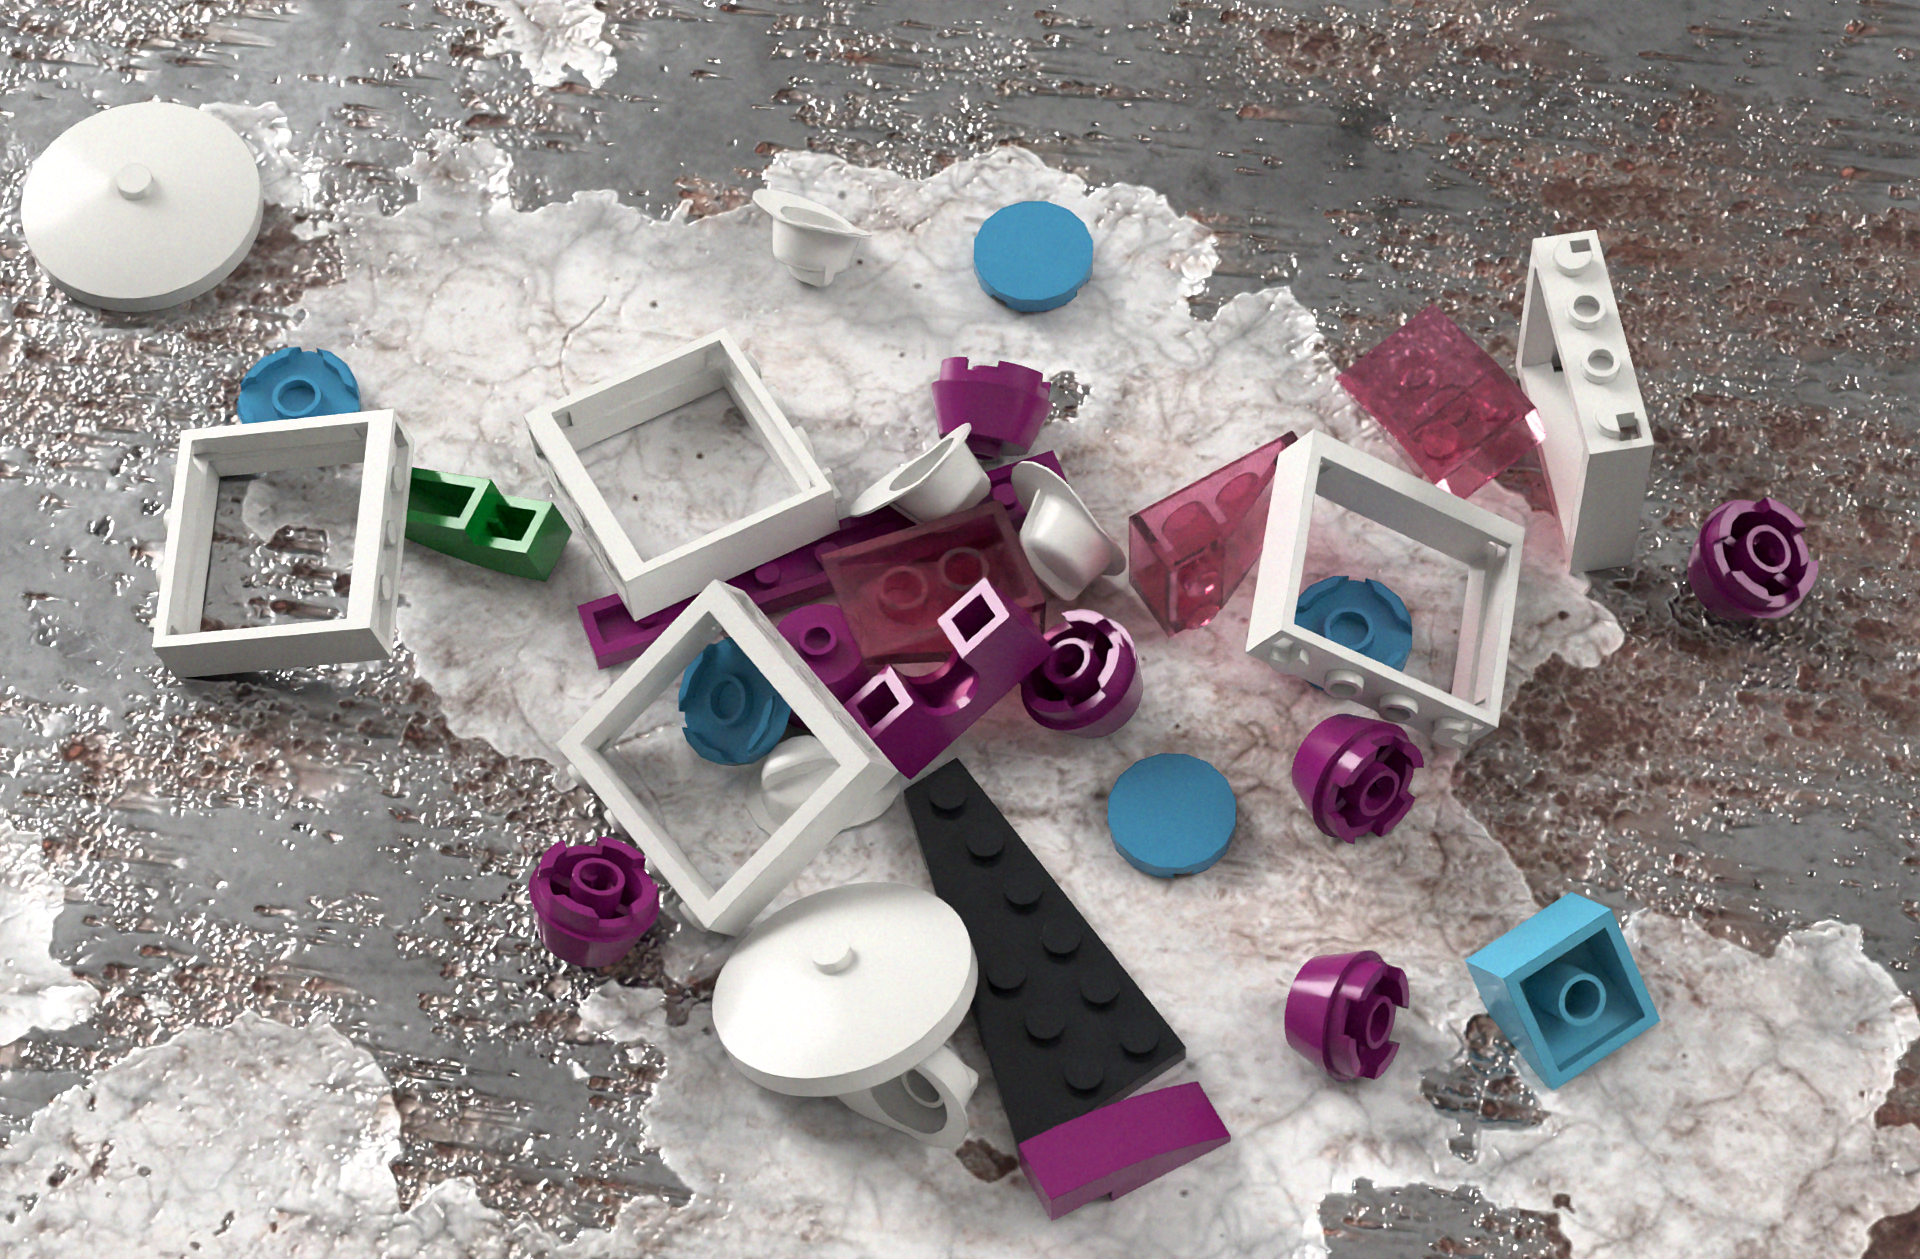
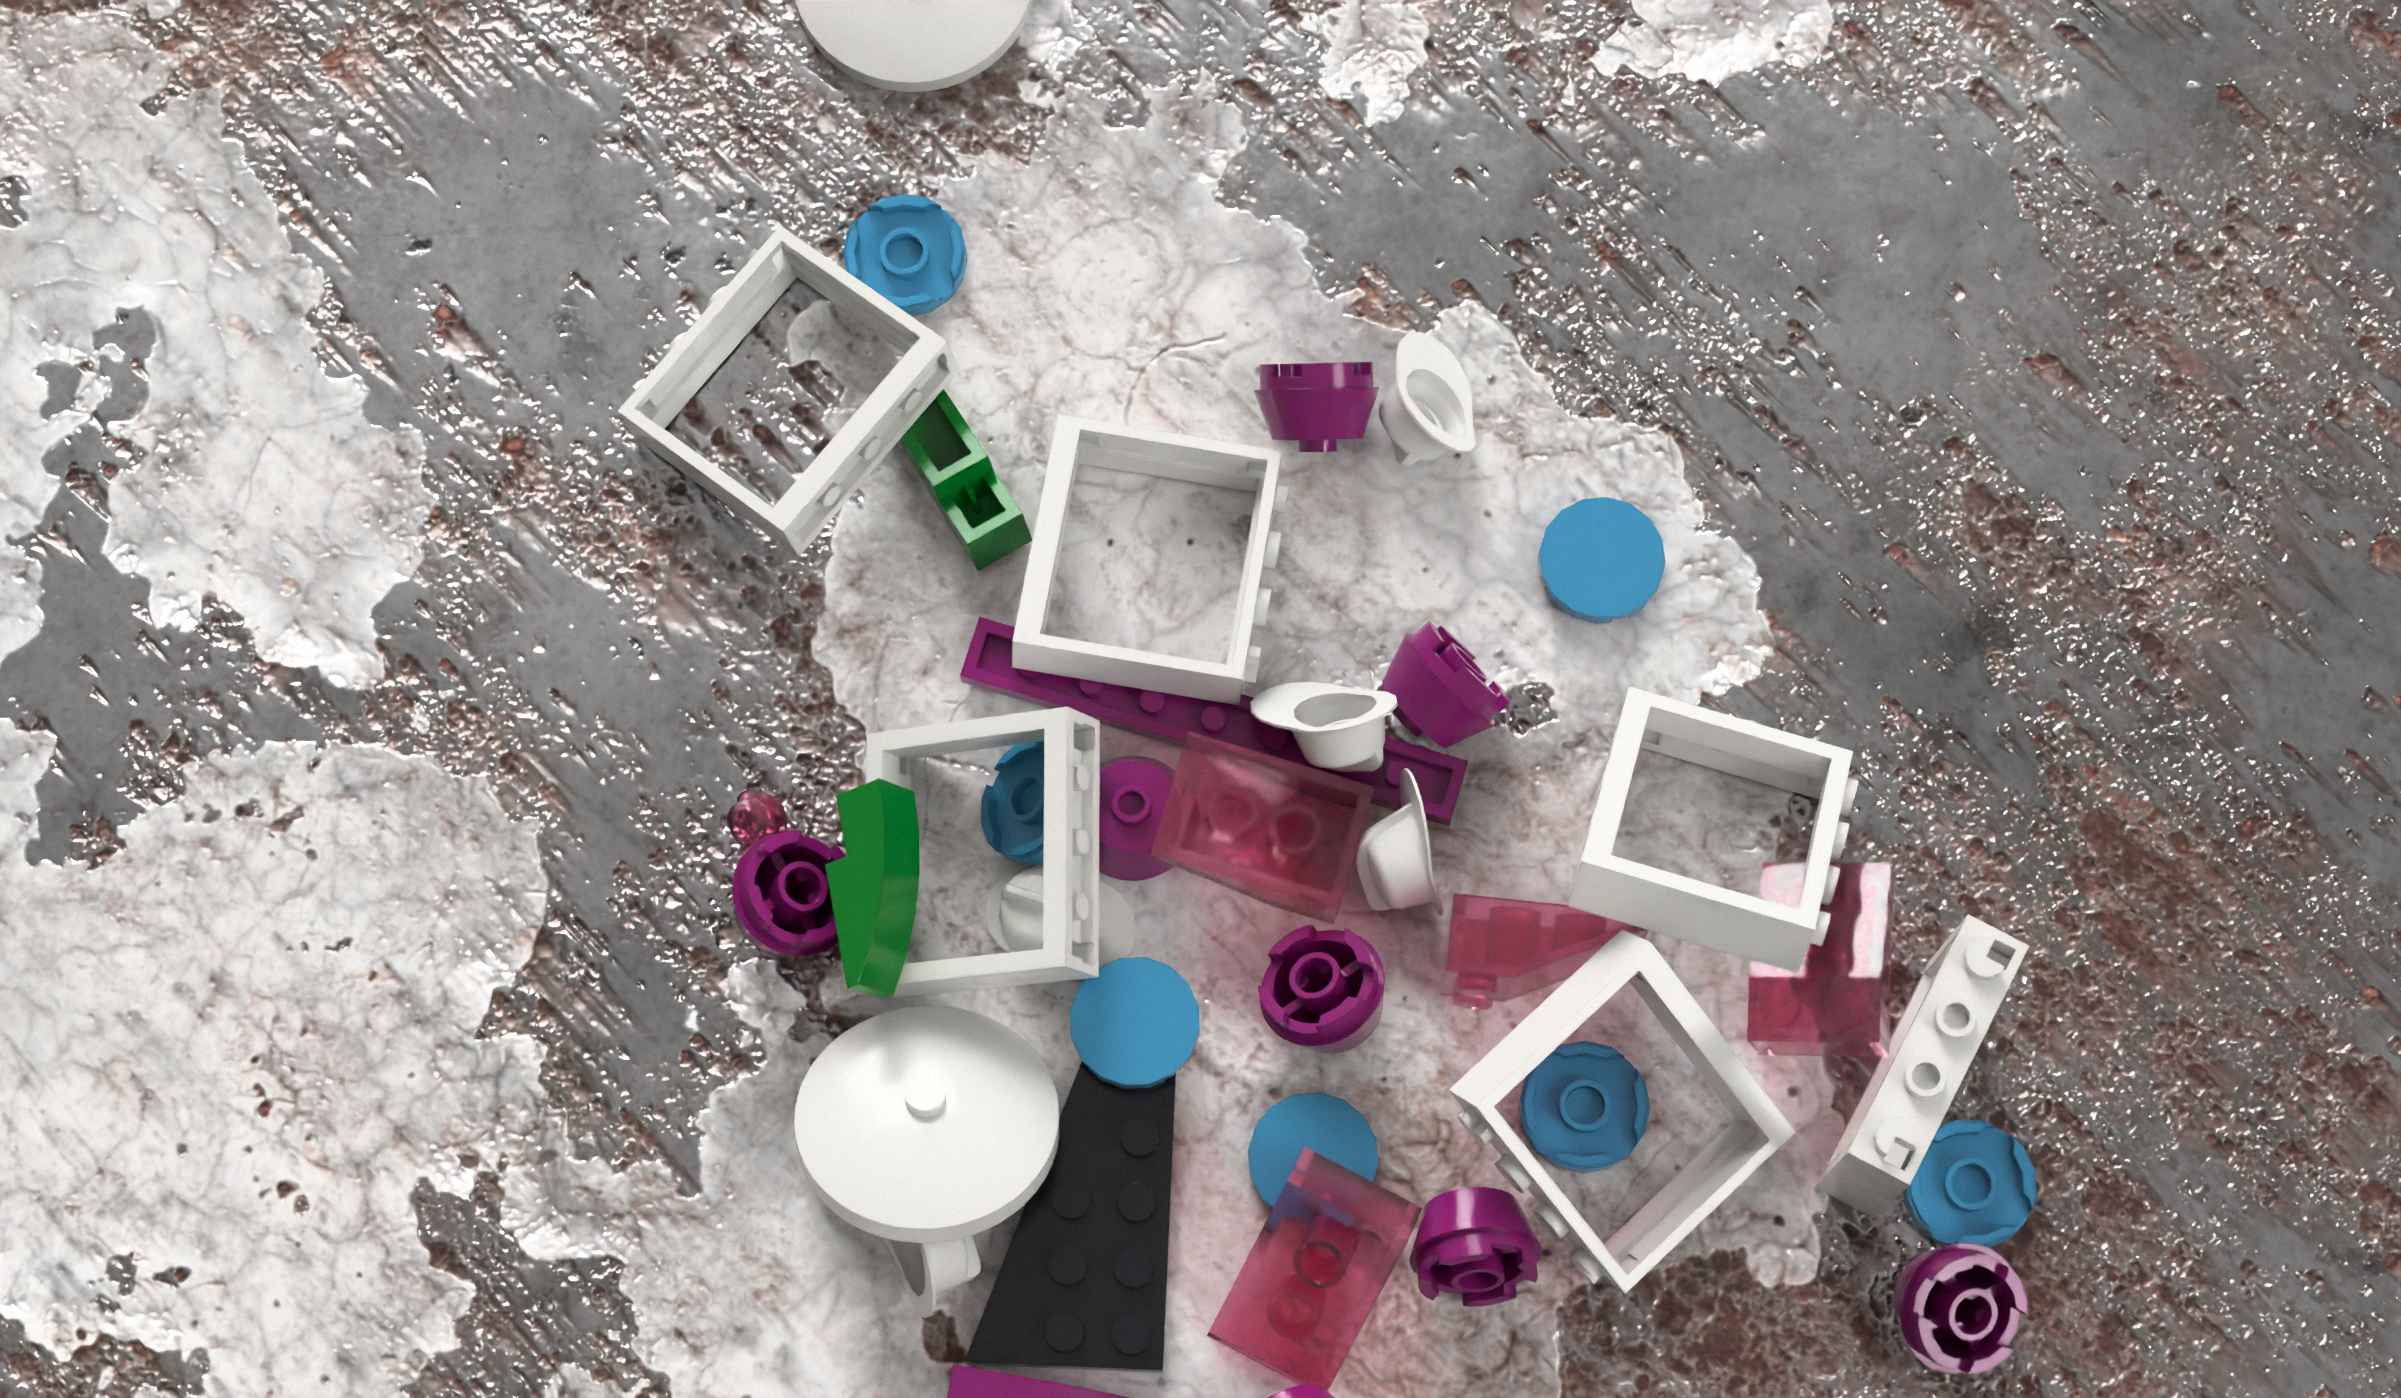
camera: 35 degrees right, 15 degrees up
magenta arch [842,577,1054,780] -> none
none -> clear pink plate [727,789,787,849]
none -> green slope [825,778,920,999]
none -> dark azure tile [1070,957,1200,1089]
none -> clear pink slope [1207,1146,1422,1391]
none -> magenta cone [1254,362,1379,452]
none -> white window [1568,687,1858,974]
none -> dark azure tile [1903,1120,2037,1248]

